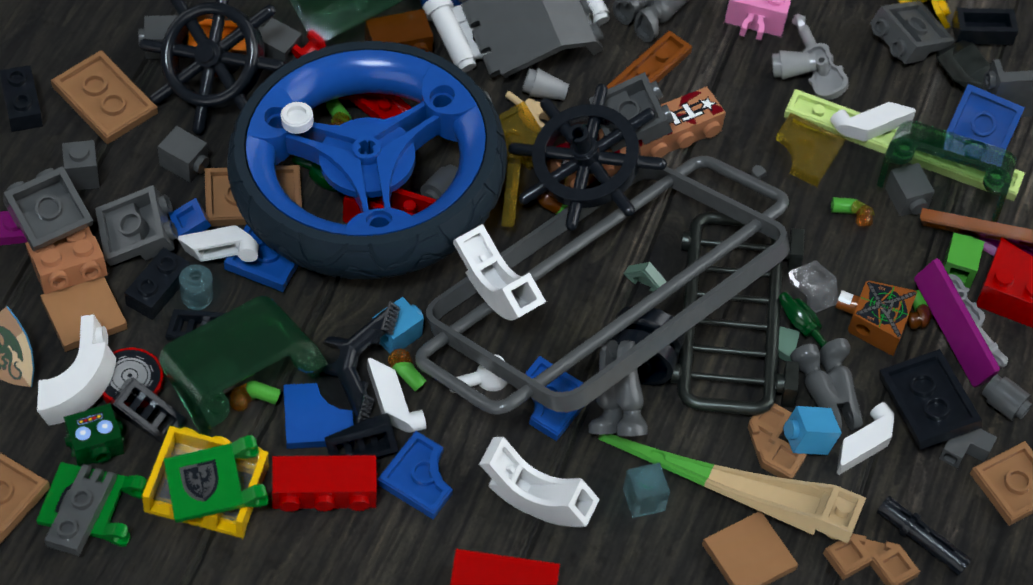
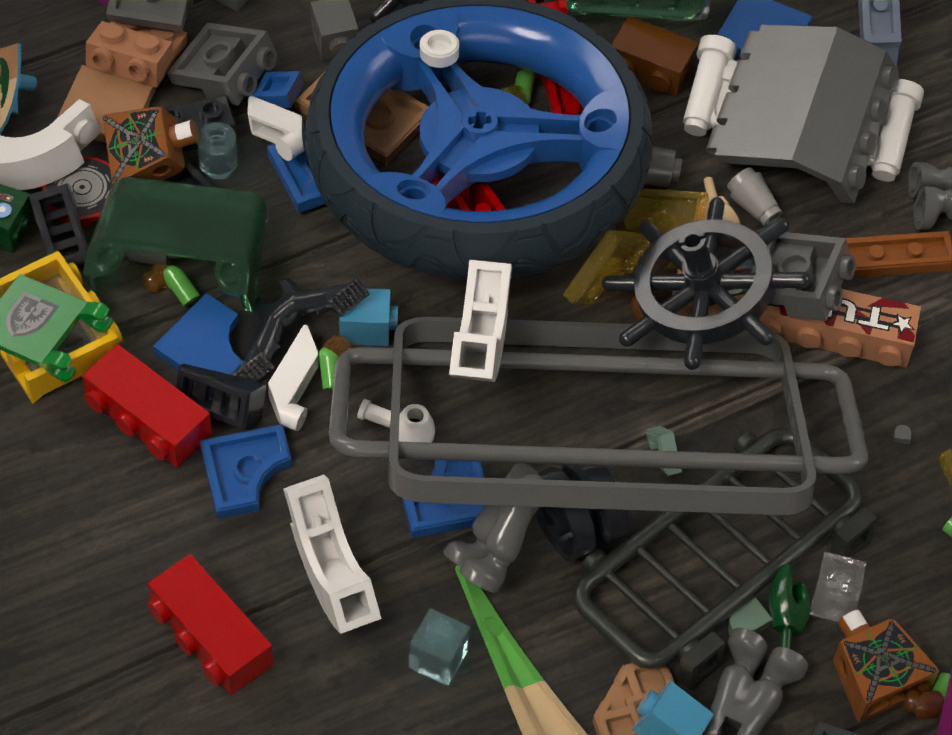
camera: 45 degrees right, 0 degrees up
none -> torso [102,107,200,196]

